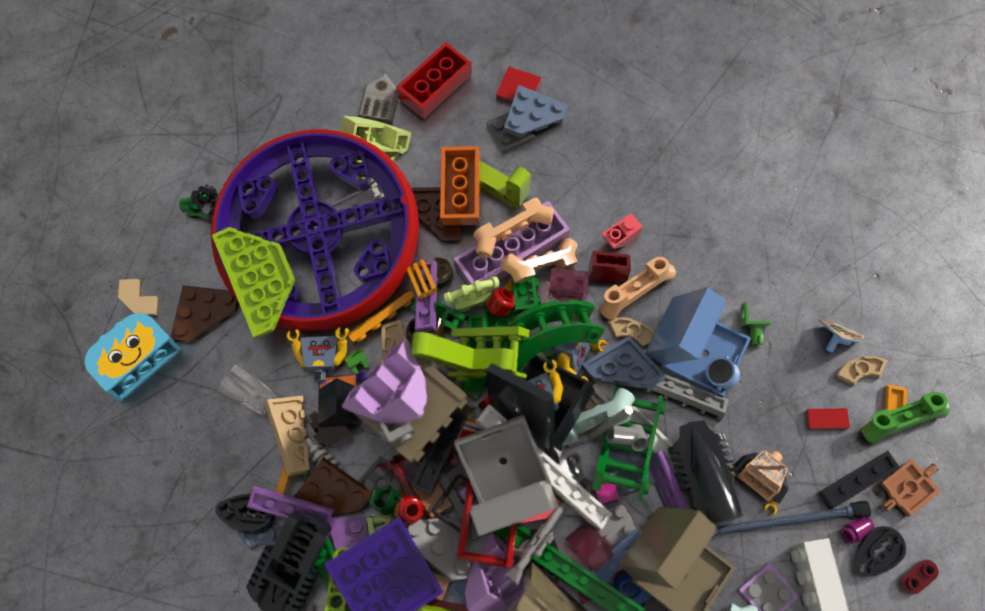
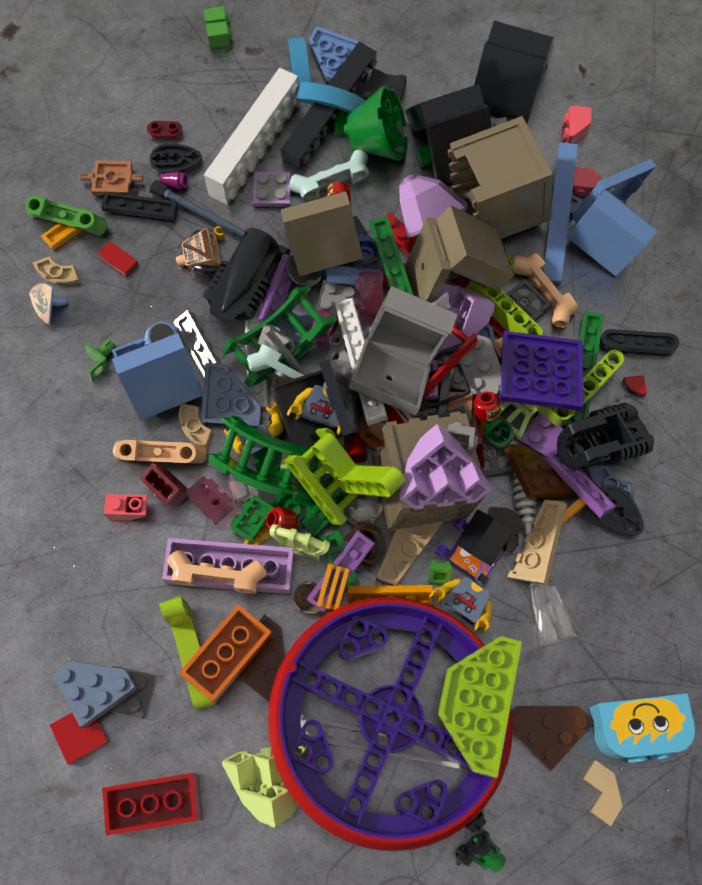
camera: 140 degrees left, 0 degrees up
light grey tile [357,73,398,123] -> none
light nougat plate [501,238,578,283] -> none

